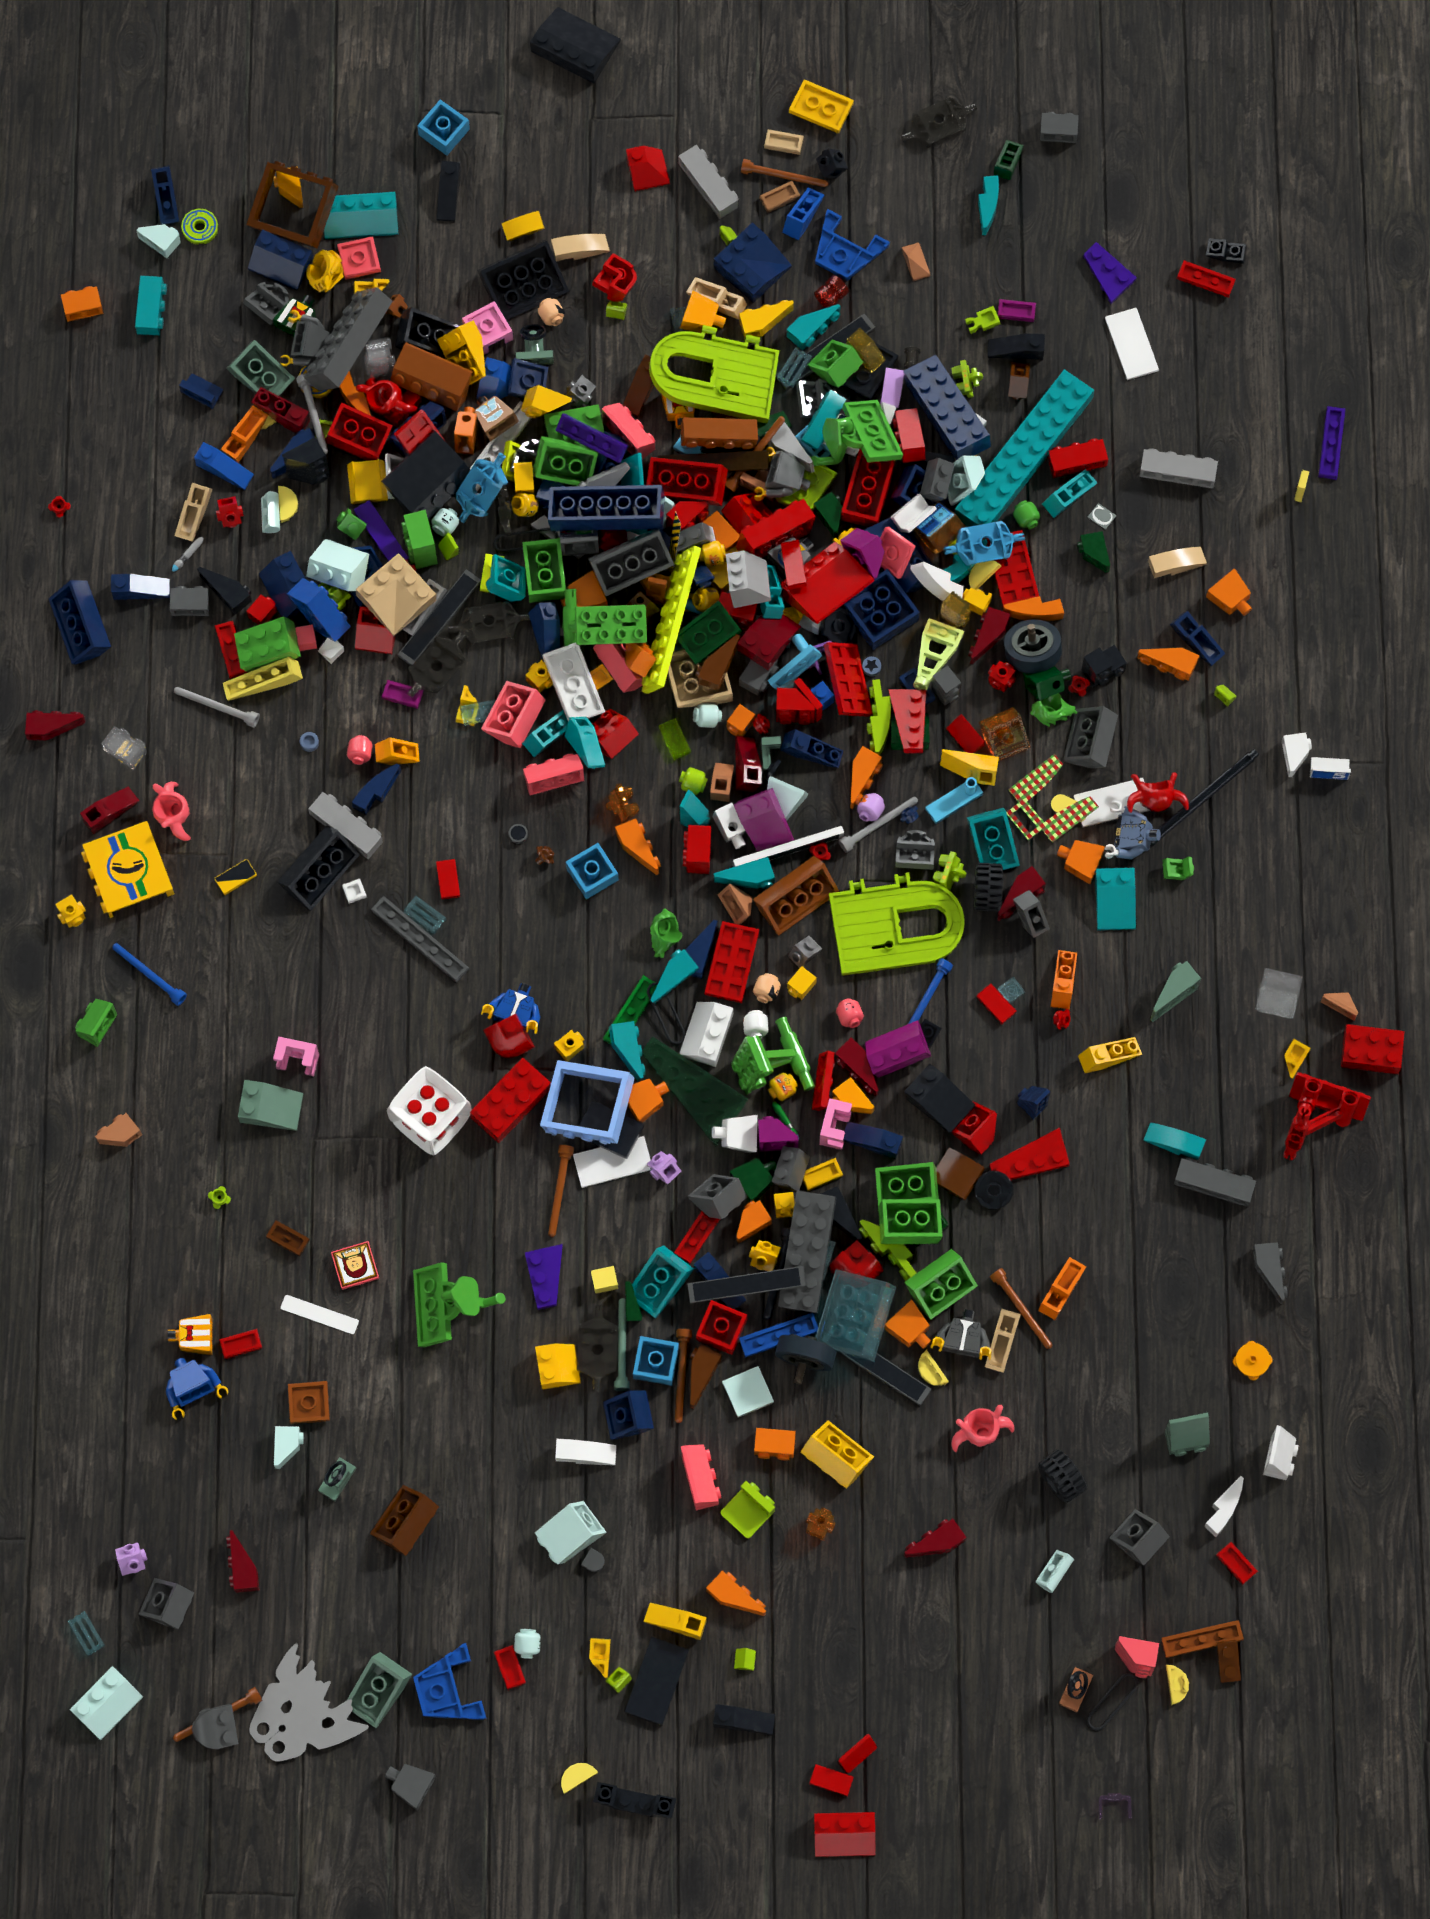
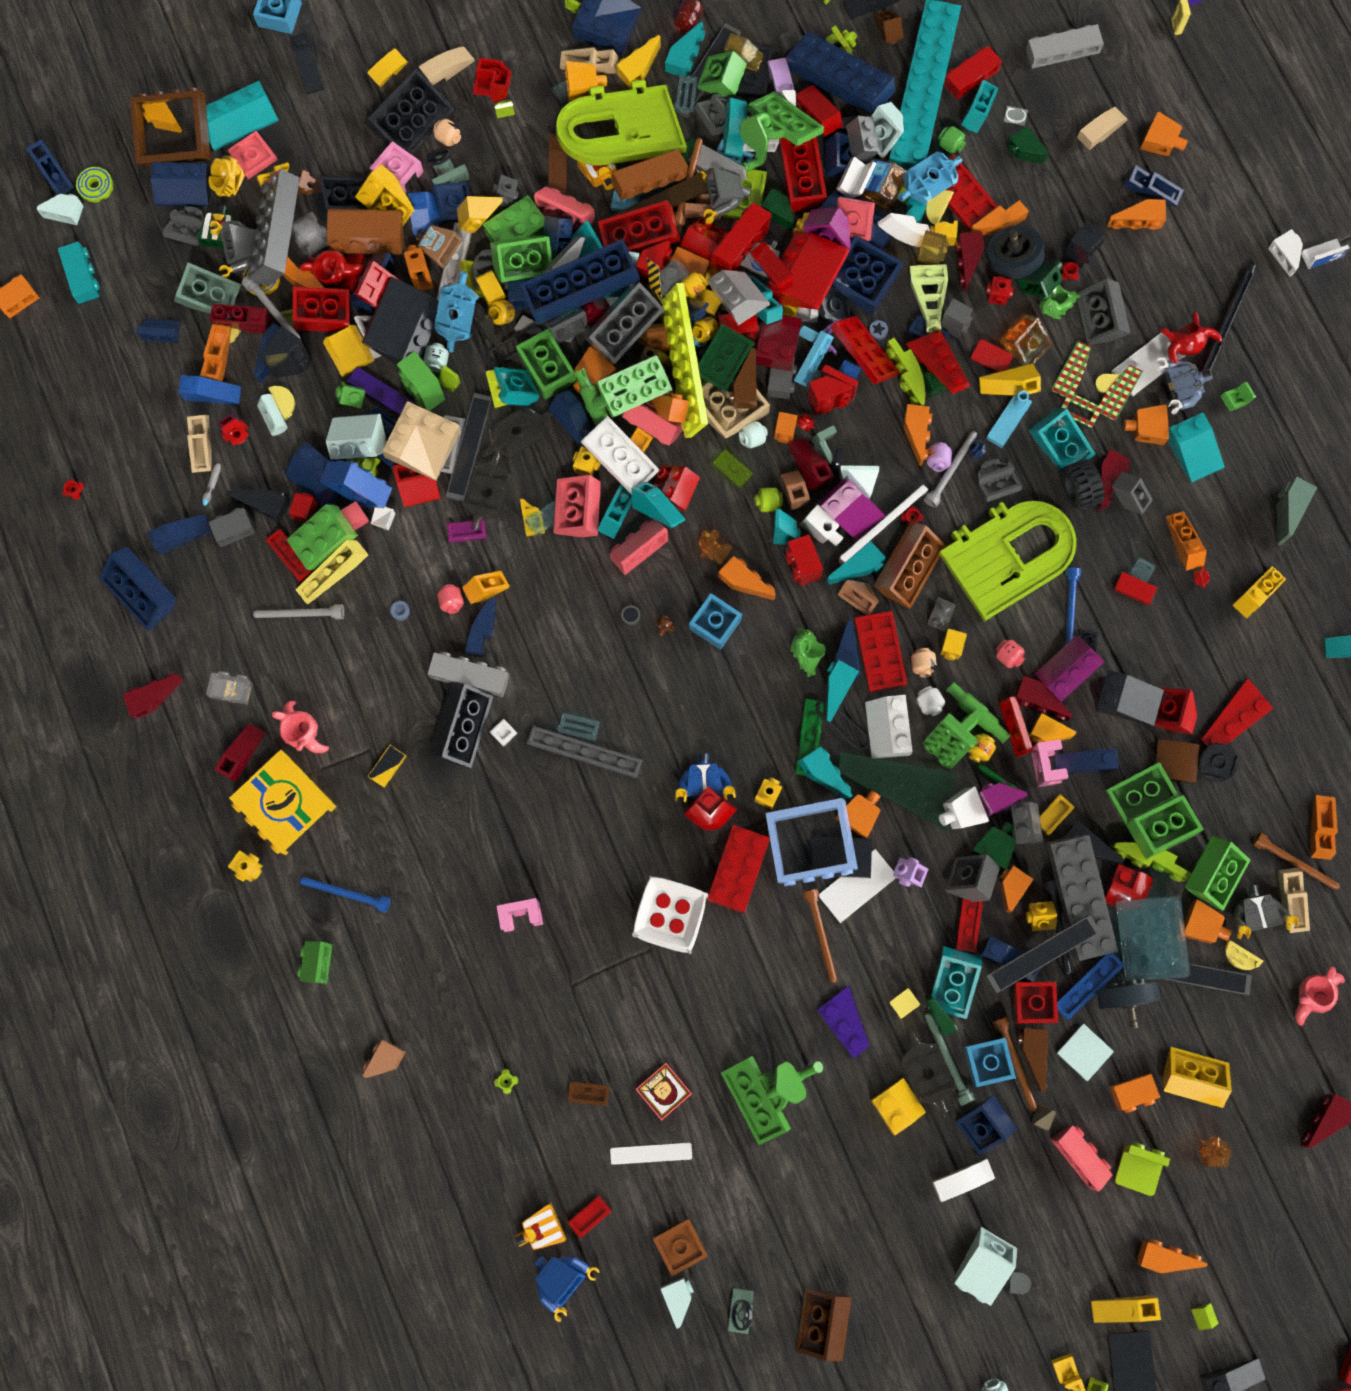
camera: 20 degrees left, 5 degrees up
sand green slope [238,1080,304,1131] -> none
red tile [436,859,460,899] -> none
dark purple tile [555,413,628,463] -> none
yellow brick [774,1192,795,1219] -> none
dark blue slope [780,729,843,768] -> none
lime hips [933,851,967,891] -> none
dark blue slope [1017,1086,1050,1120] -> none
lime slope [1214,685,1237,706] -> none
none -> dark tan slope [1031,1106,1056,1131]

